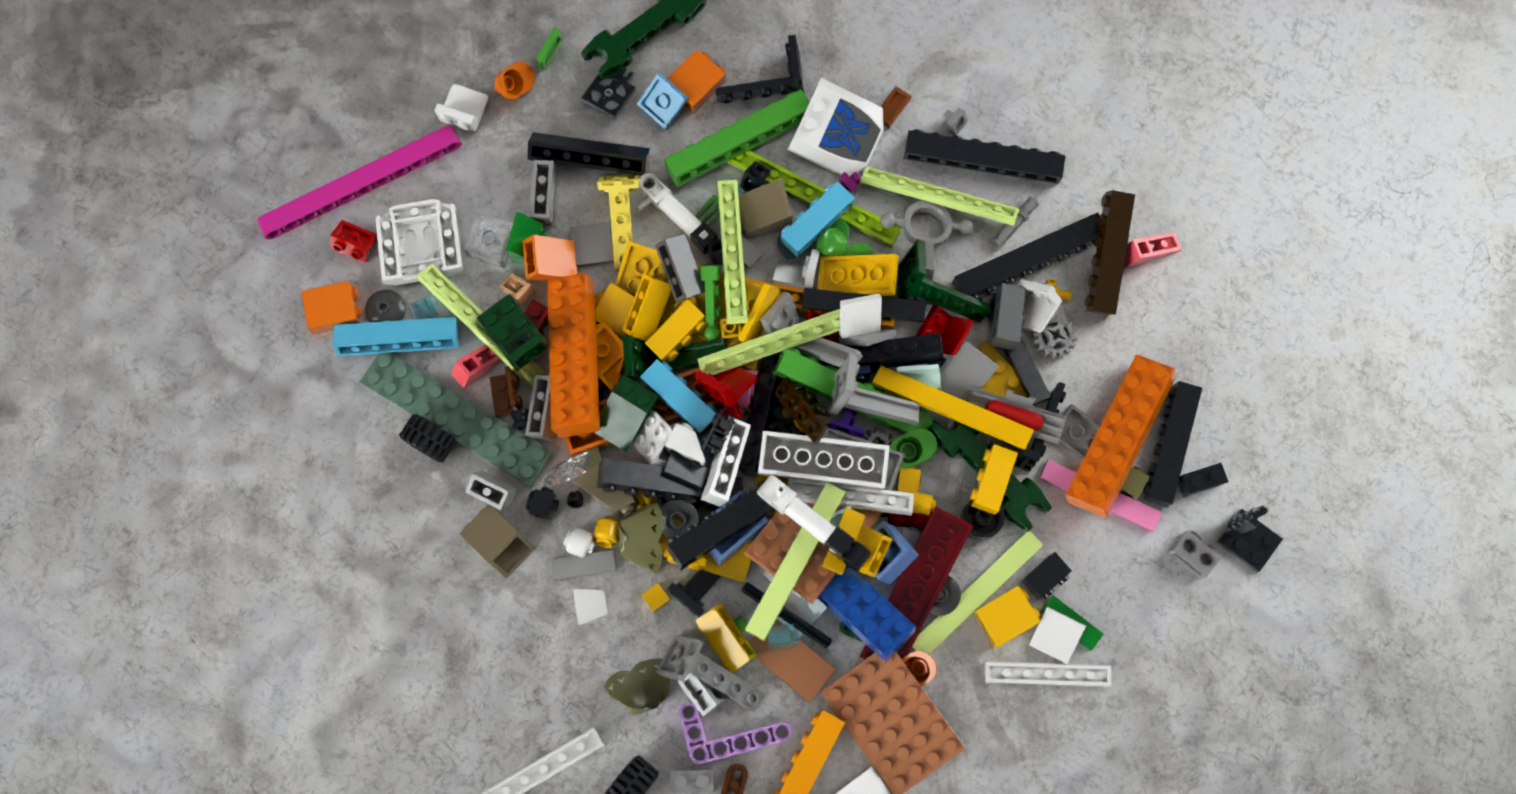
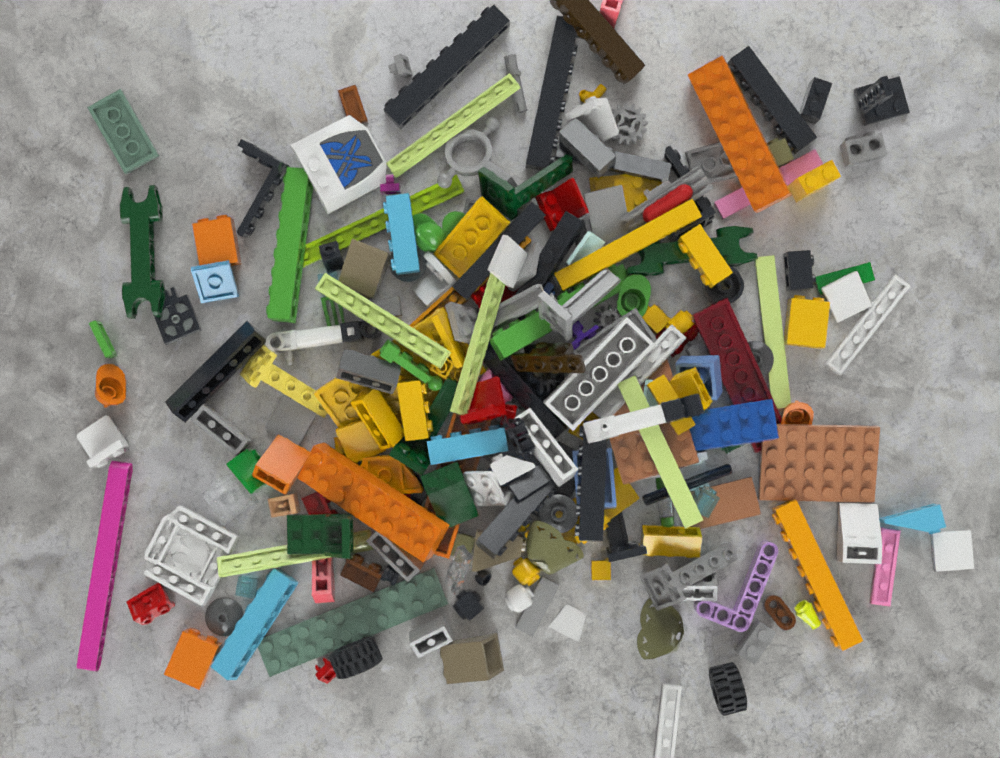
camera: 55 degrees left, 10 degrees up
none -> red tile [315,658,336,684]
none -> yellow brick [788,160,841,203]

